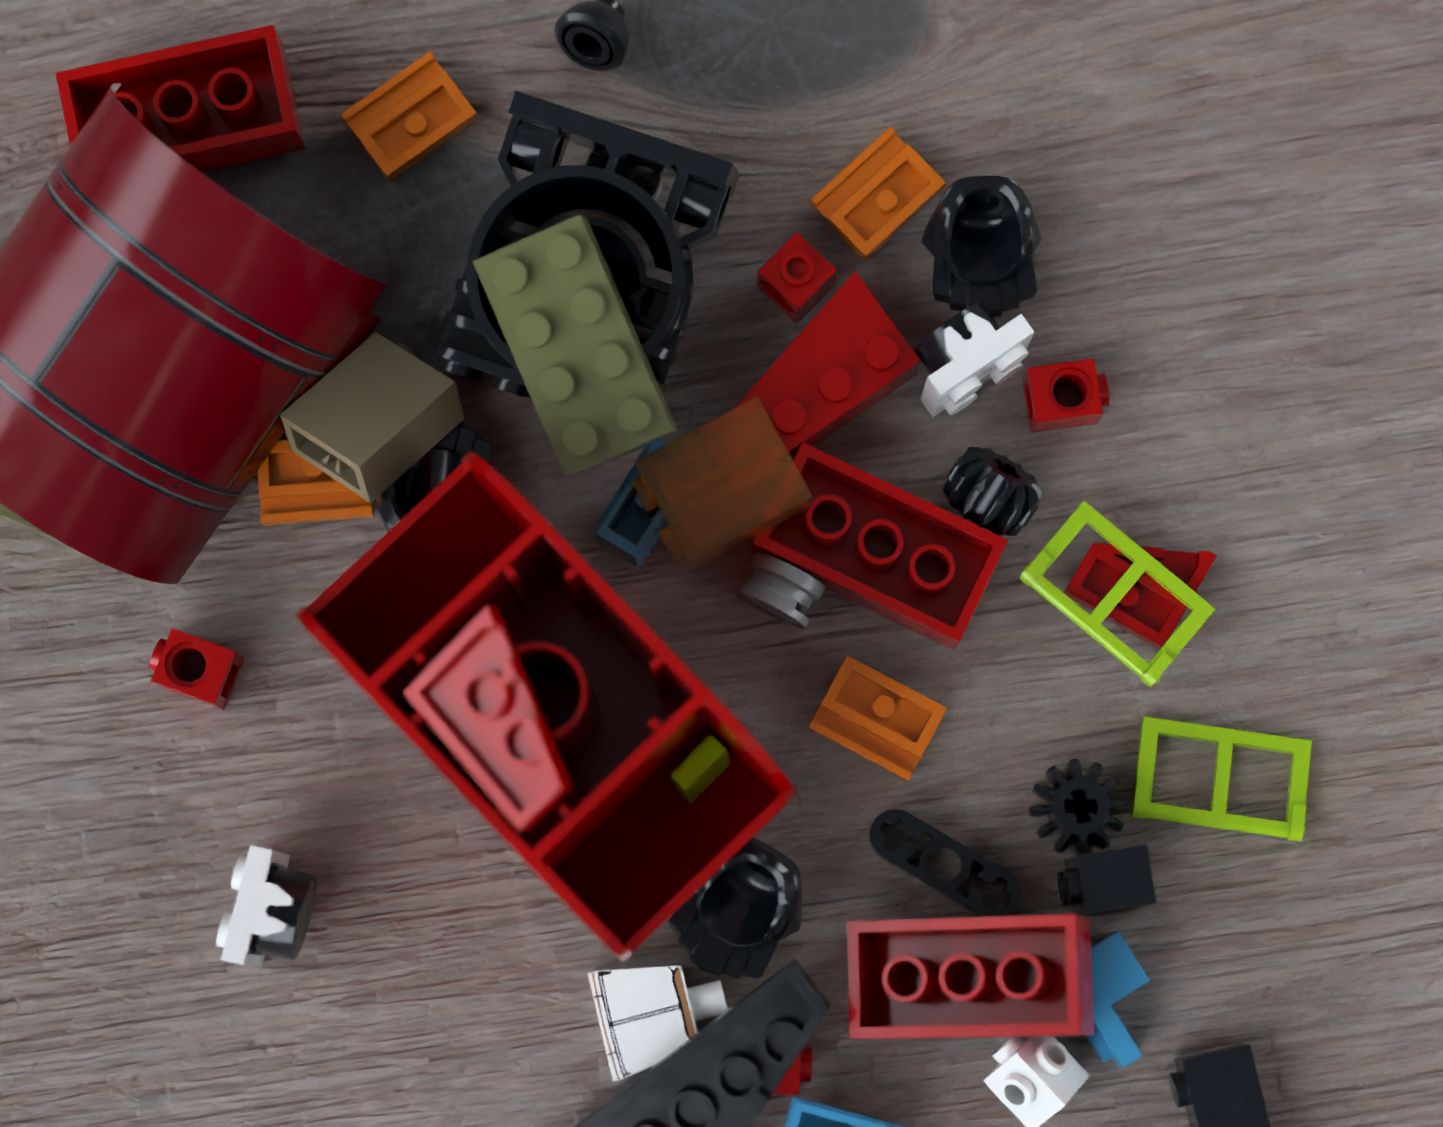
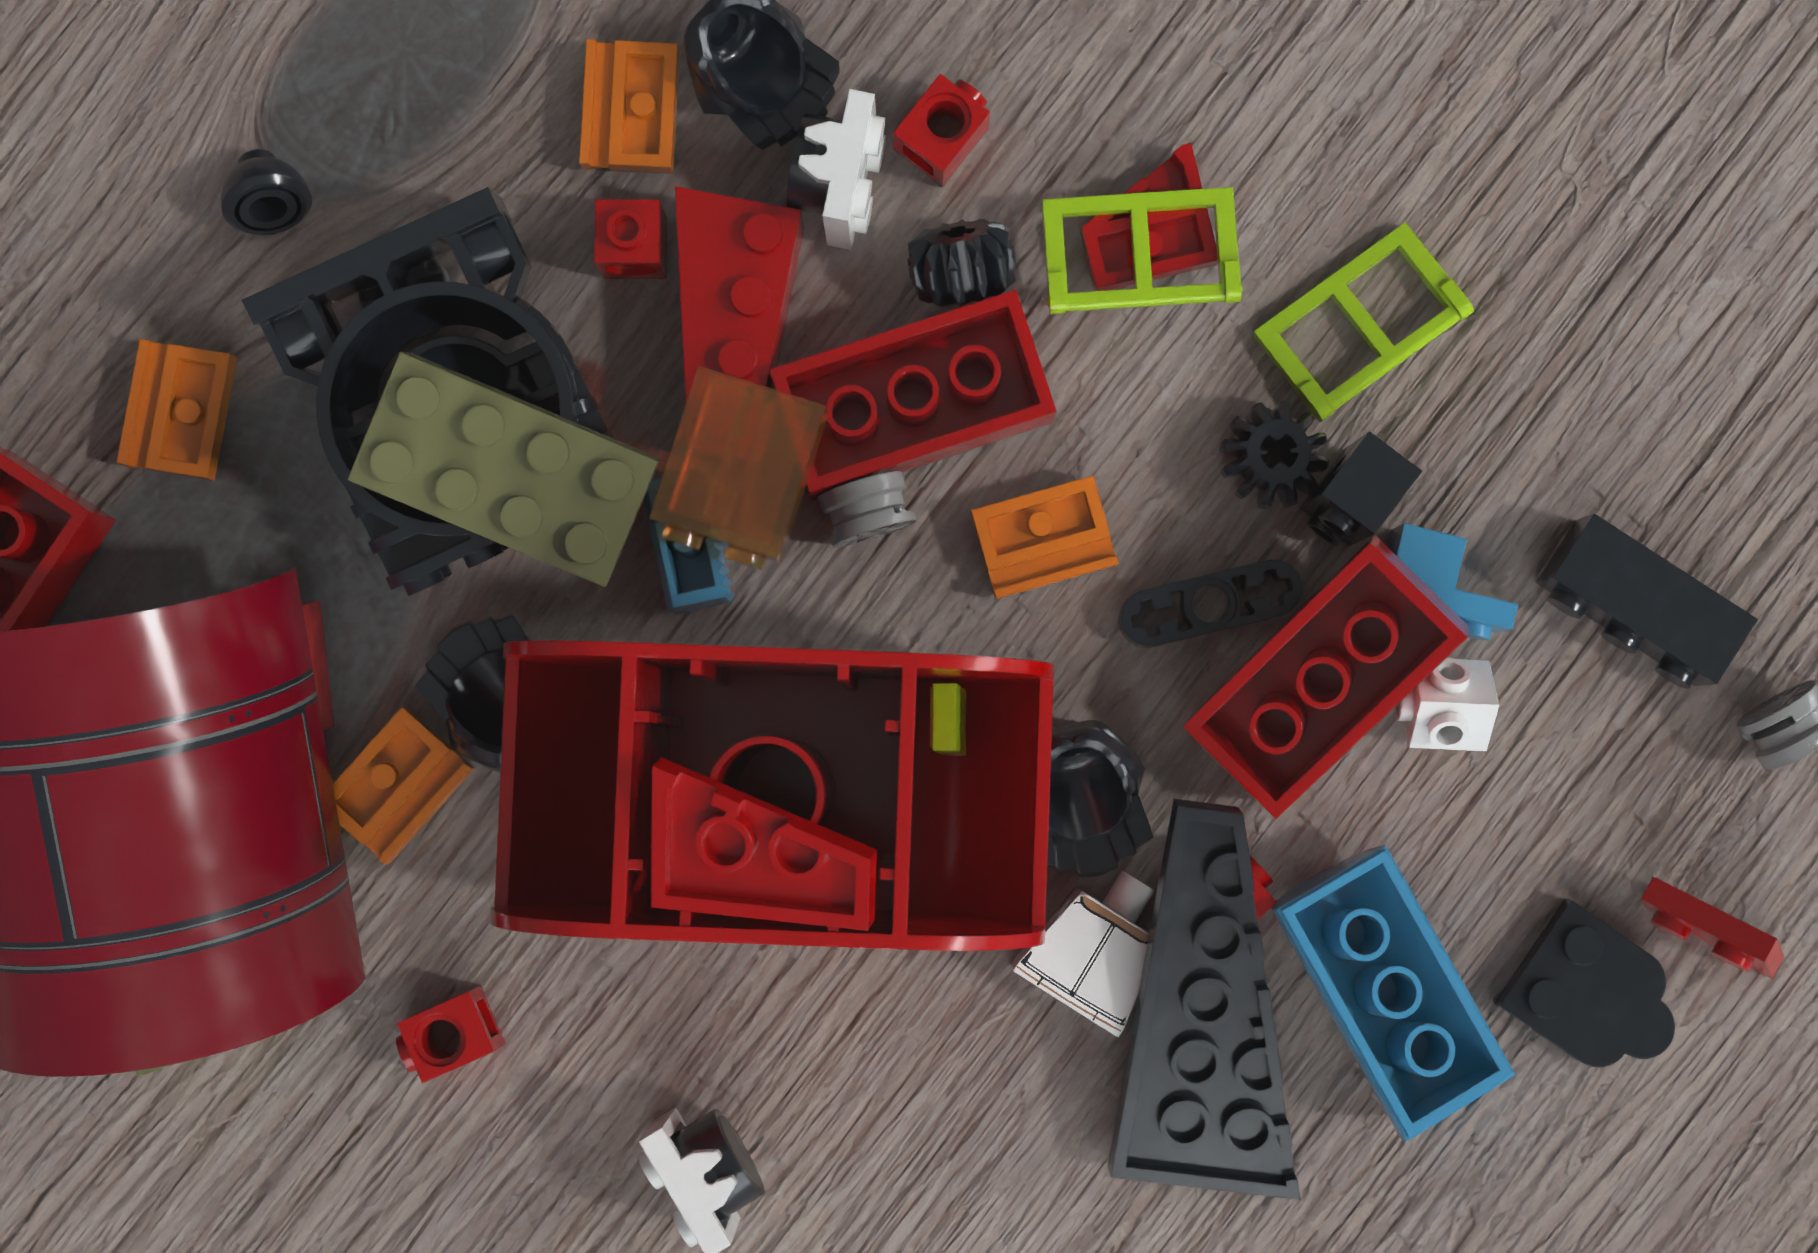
camera: 45 degrees left, 5 degrees up
dark tan brick [280,332,465,503] -> none

